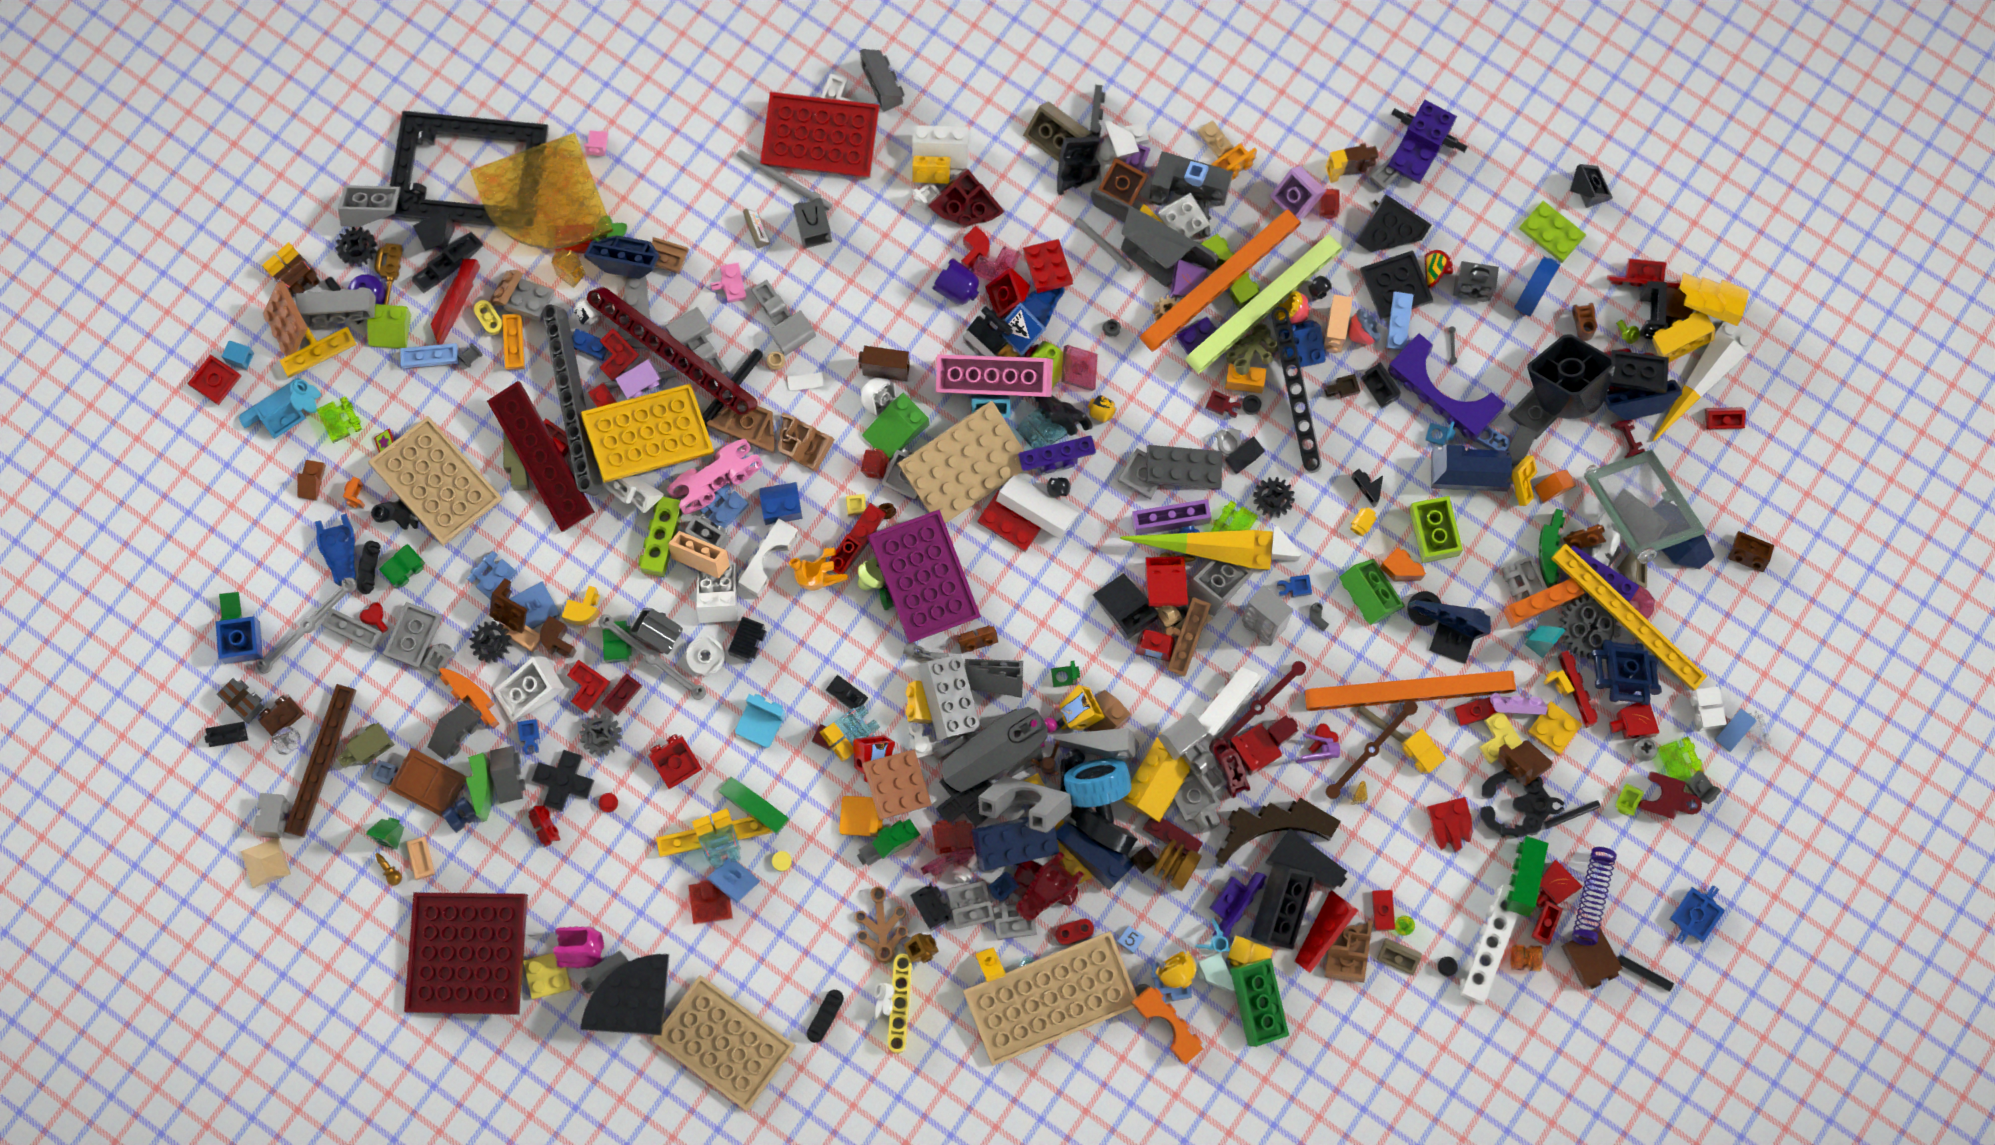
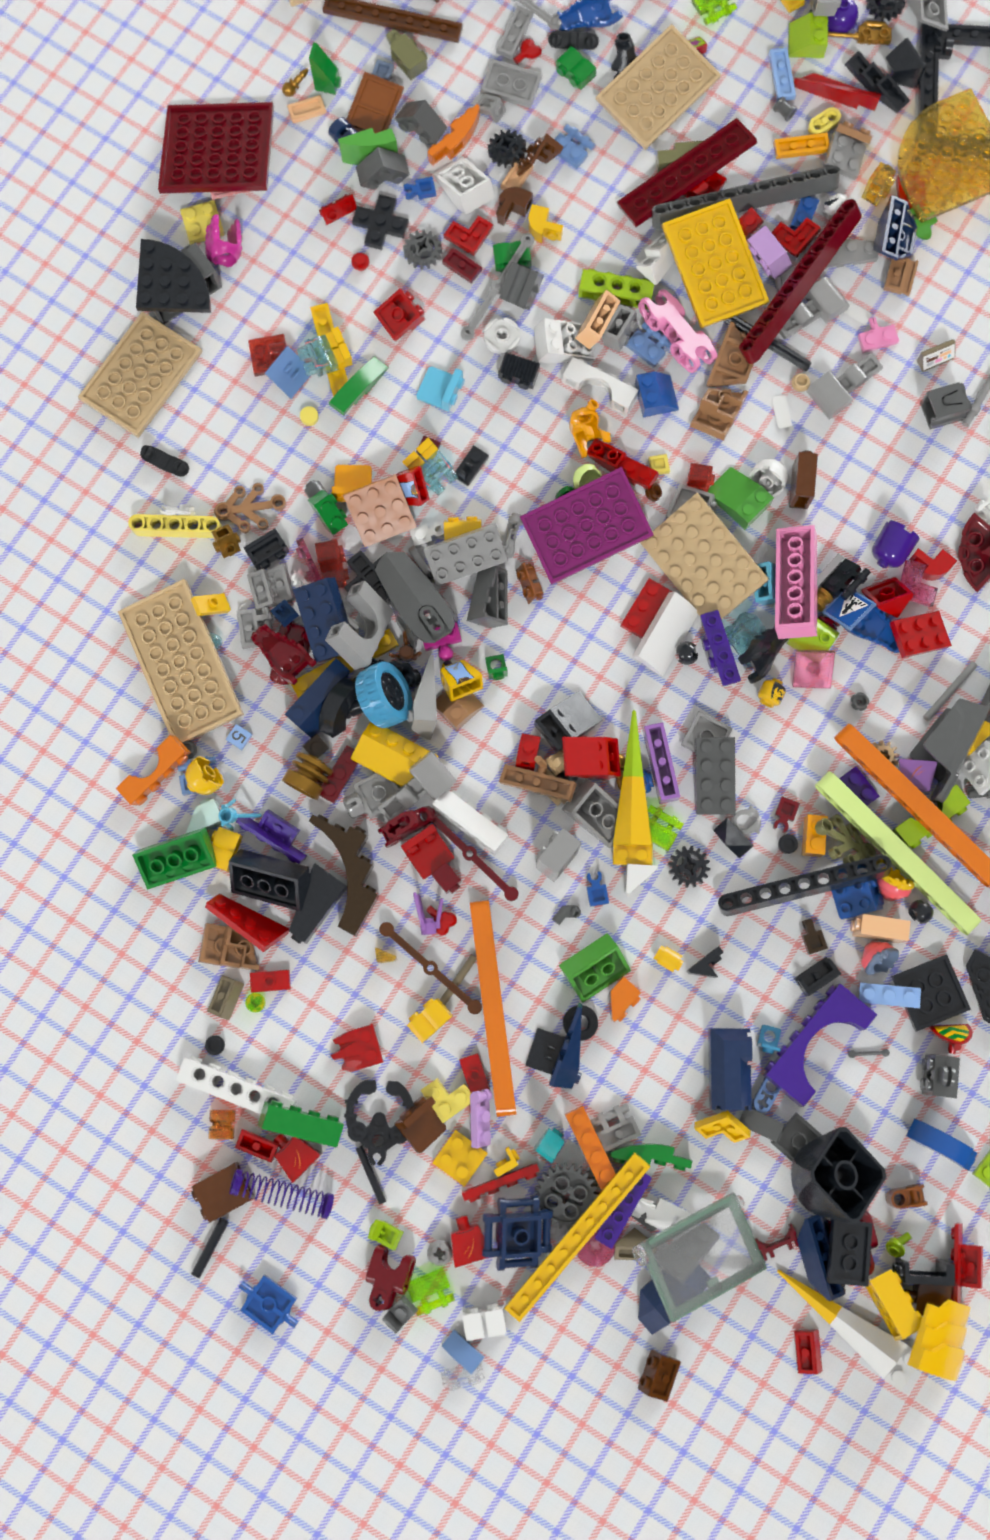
camera: 90 degrees right, 5 degrees up
orange bracket [343,477,365,509] -> none
medium blue piece [510,581,560,629] -> none
red plate [1055,919,1094,945] -> none
lime brick [1409,496,1463,563] -> none
orange slope [1534,470,1577,504] -> none
dark orange hinge [1563,524,1606,549] -> none

